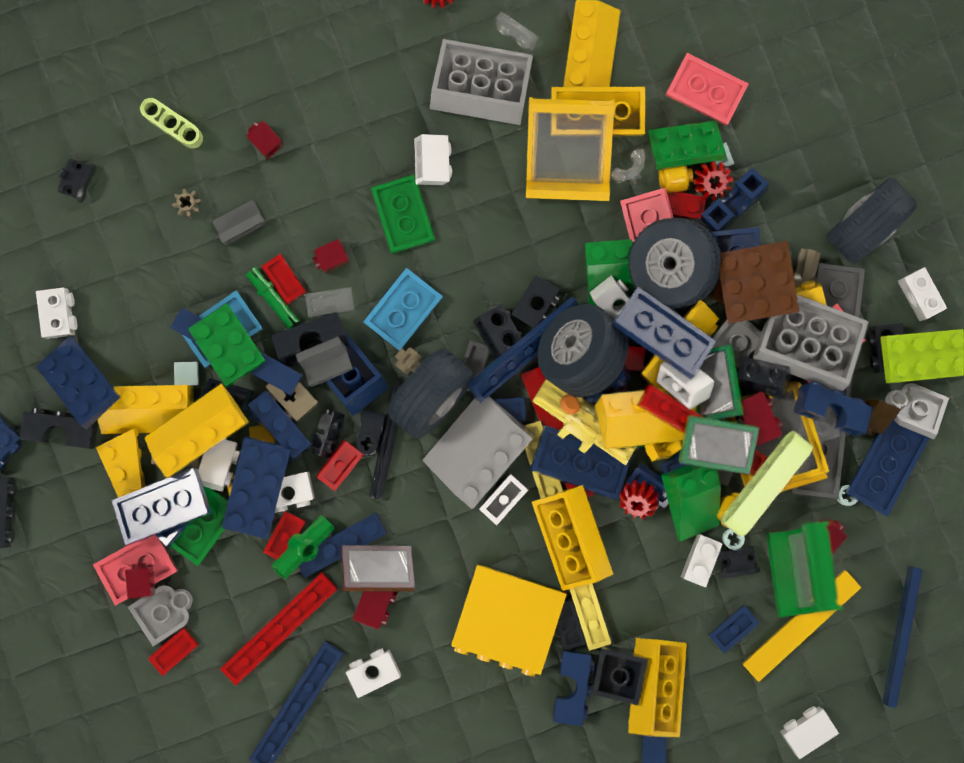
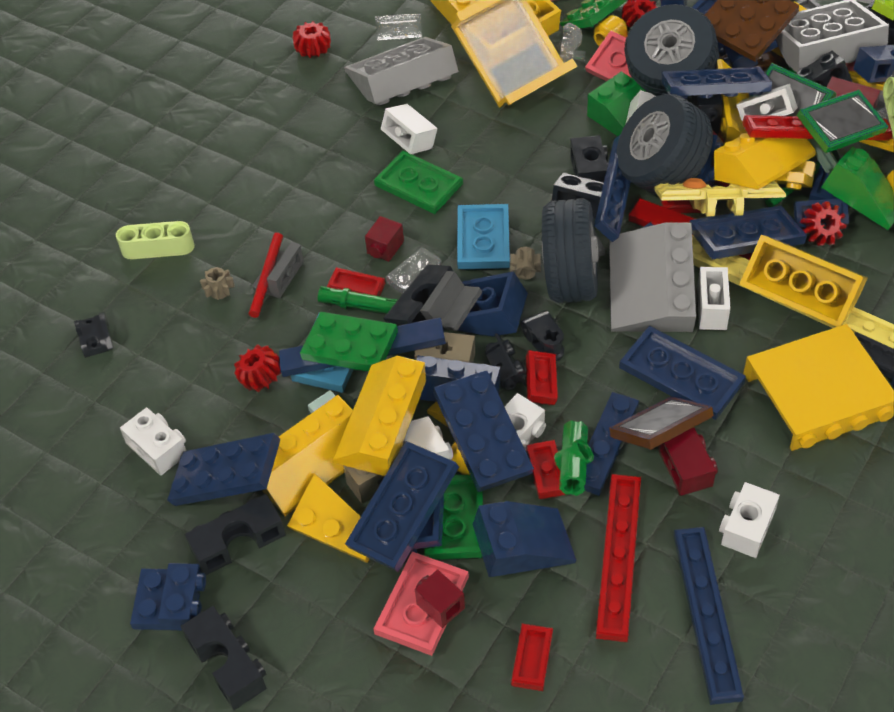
camera: 30 degrees left, 35 degrees down
light grey plate [128,586,193,646] -> none
dark red brick [246,121,284,160] -> none
black axle [369,386,401,499] -> none
none -> red gear [234,345,281,392]
none -> red bar [249,233,283,318]
none -> dark blue slope [472,501,576,577]
none -> dark blue plate [619,326,746,420]

